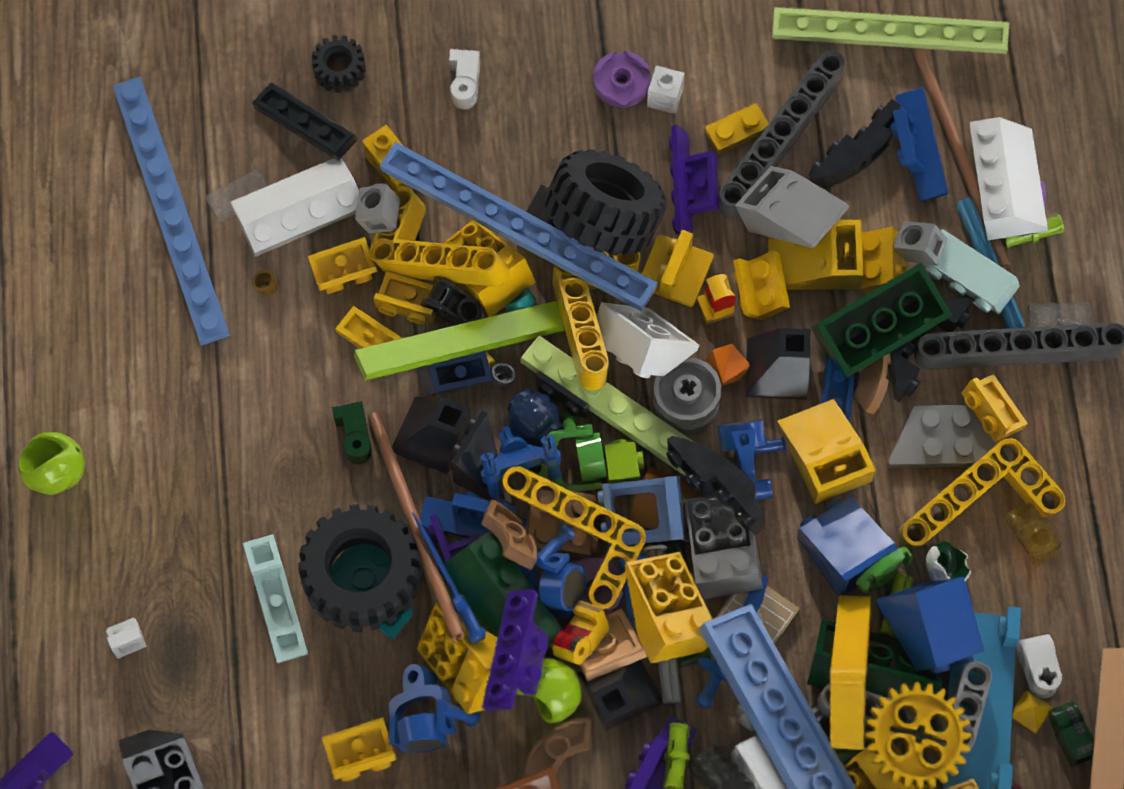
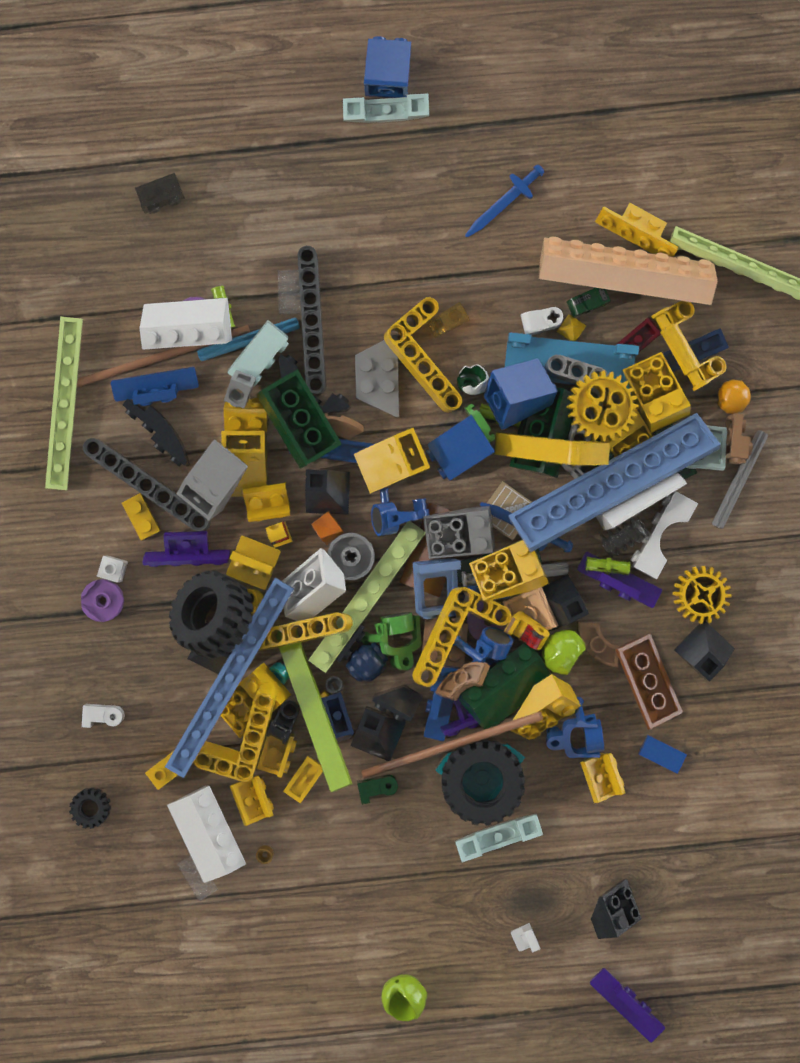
camera: 90 degrees left, 20 degrees up
medium blue plate [112,77,230,346] -> none
black tile [252,82,358,161] -> none
light grey brick [355,184,400,234] -> none
blue sword [412,512,486,643] -> none
blue axle [481,426,562,498] -> none
dark purple bracket [482,589,548,711] -> none
lime brick [604,439,644,484] -> none
black slope [666,436,765,535] -> none
yellow bracket [961,374,1028,443] -> none

